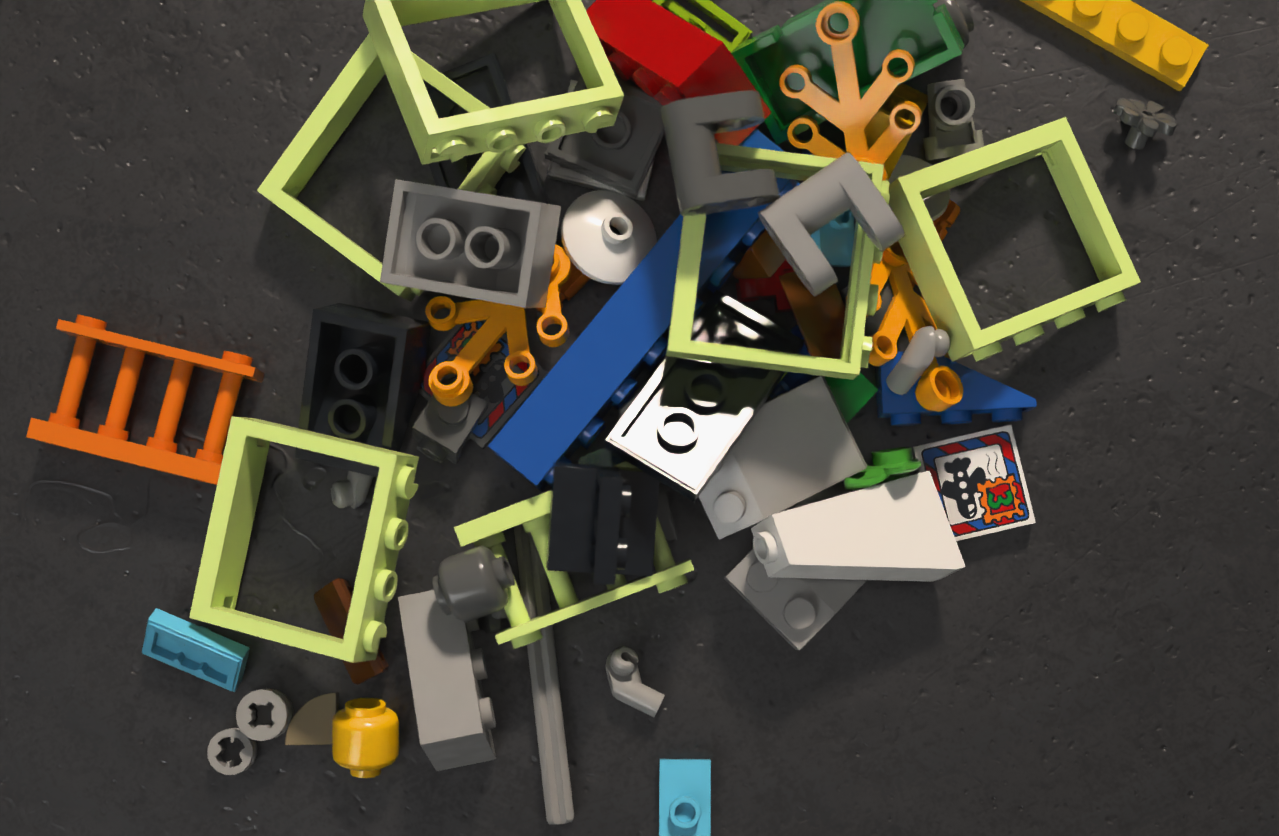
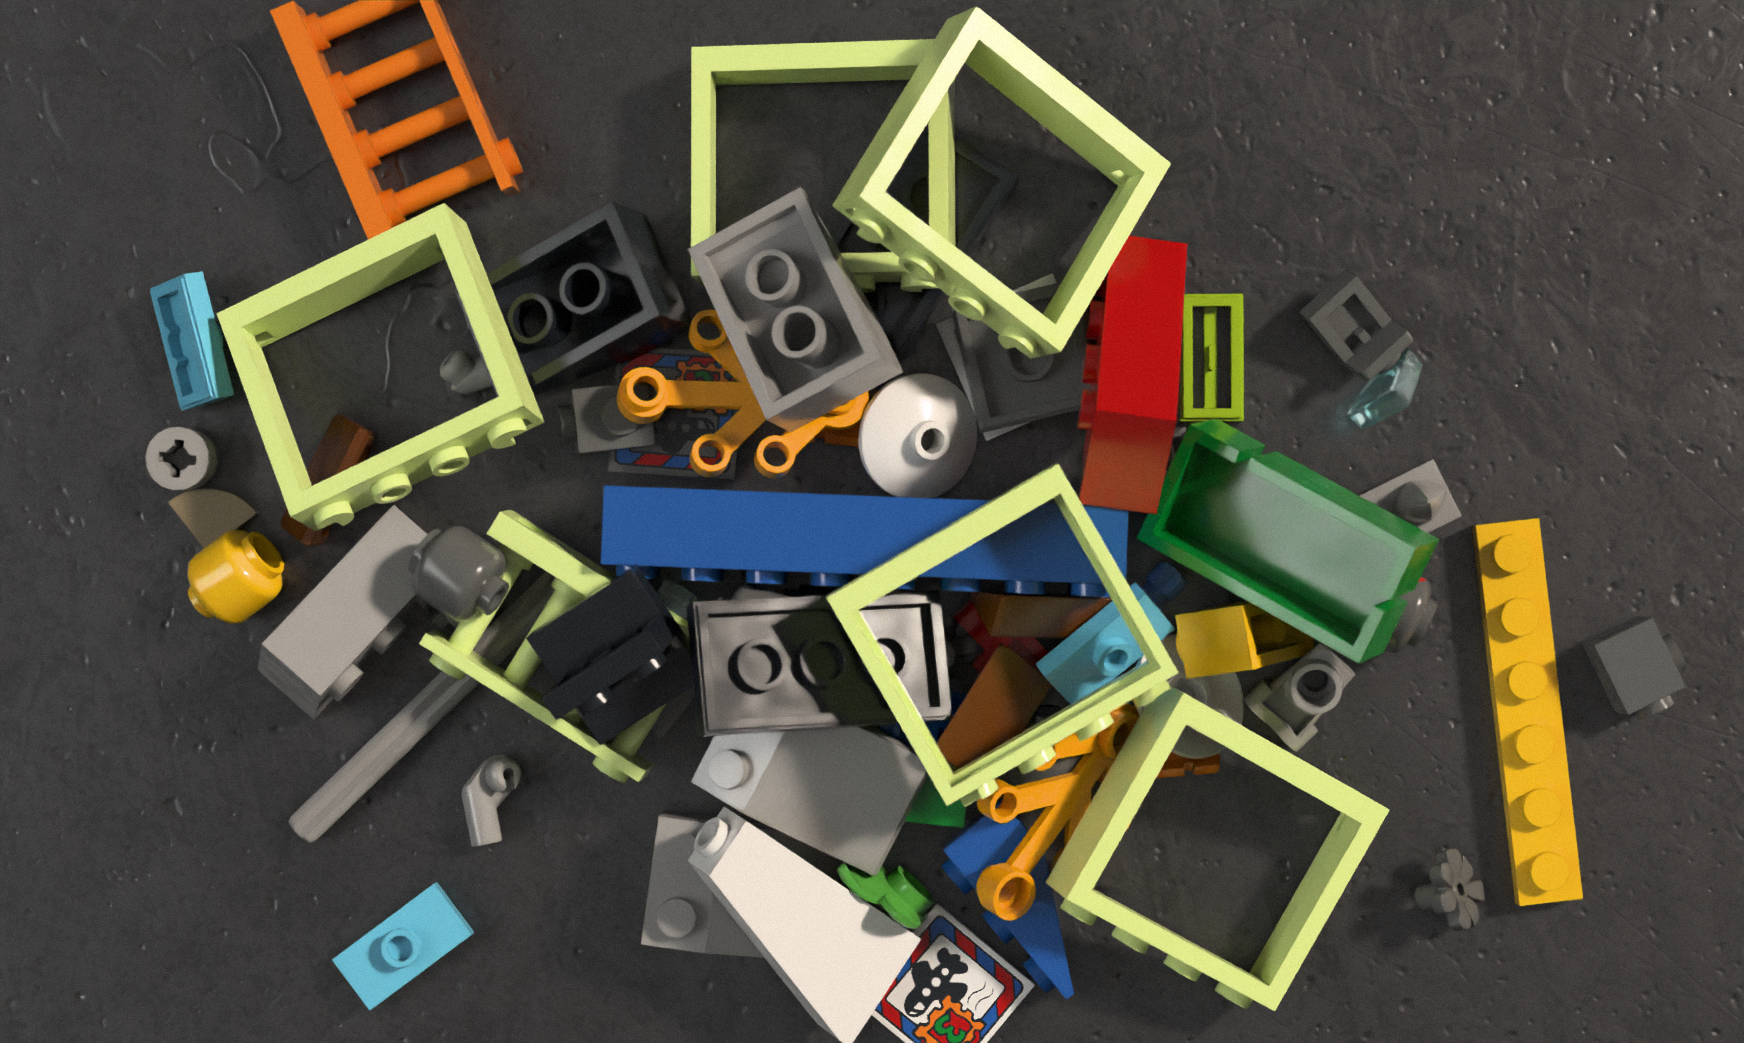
camera: 50 degrees right, 5 degrees up
light grey bush [207,728,257,775] -> none
dark grey connector [661,90,779,216] -> none
light grey connector [758,152,905,296] -> none
light orange plant [779,1,922,181] -> none
light grey arm [886,326,950,395] -> none

